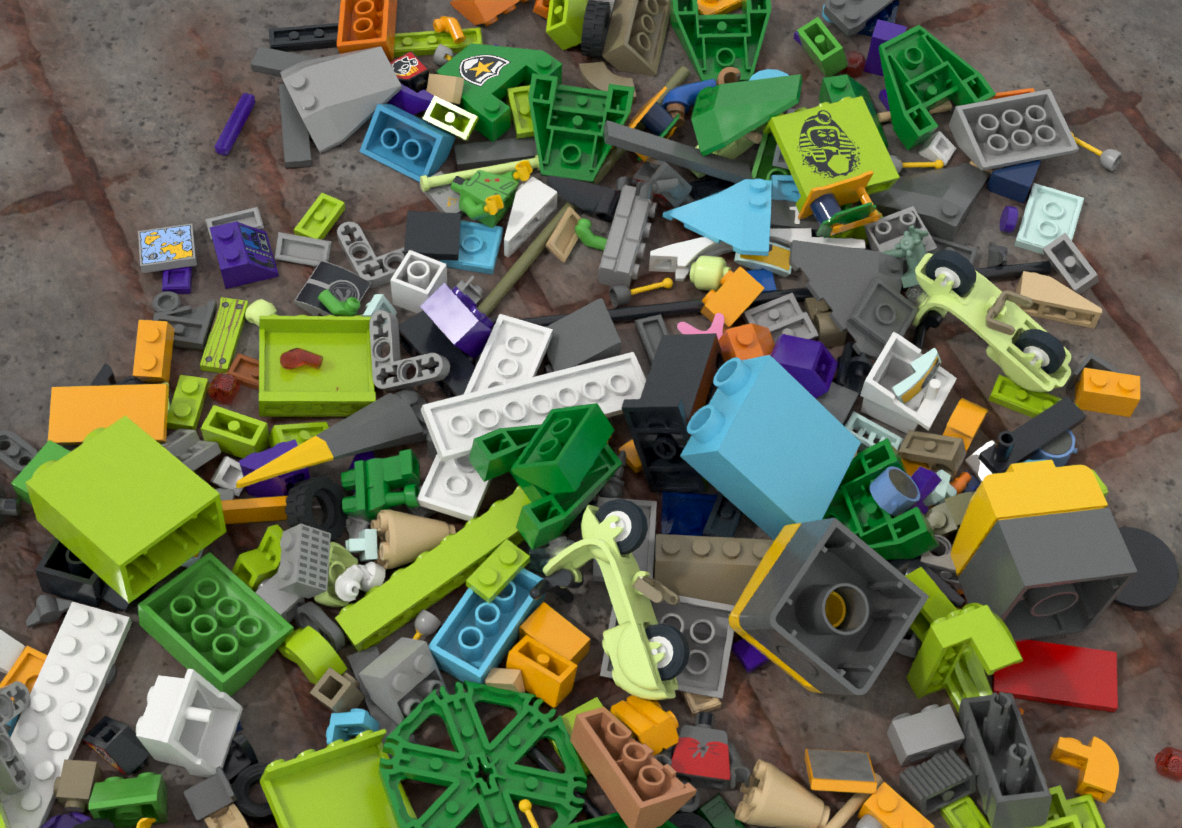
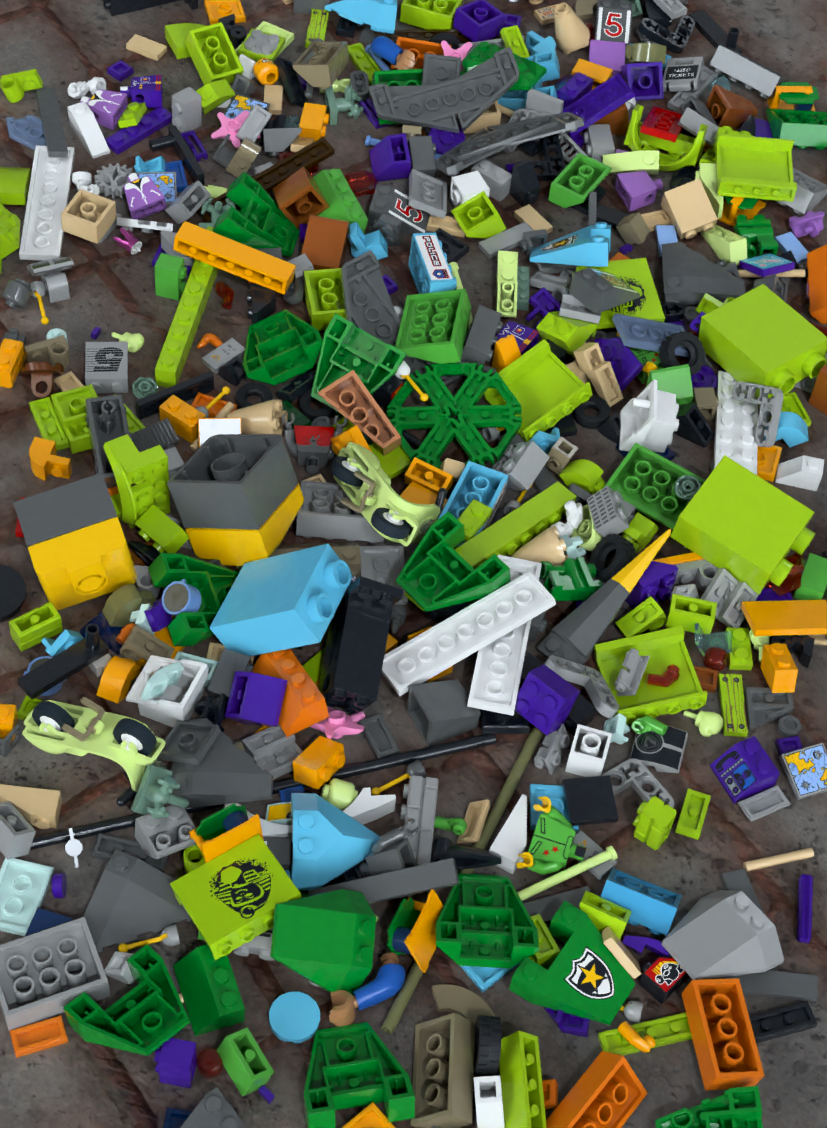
camera: 170 degrees right, 5 degrees down
dark grey bracket [183,766,238,821] -> none
light grey tile [275,232,332,266] -> none
green slope [511,403,614,494] -> none
none -> light grey hinge [614,649,650,696]
none -> lime brick [633,796,677,850]
none -> sand green plate [674,475,702,500]
none -> clear light blue bracket [695,623,732,656]
none -> tan bar [743,848,814,872]

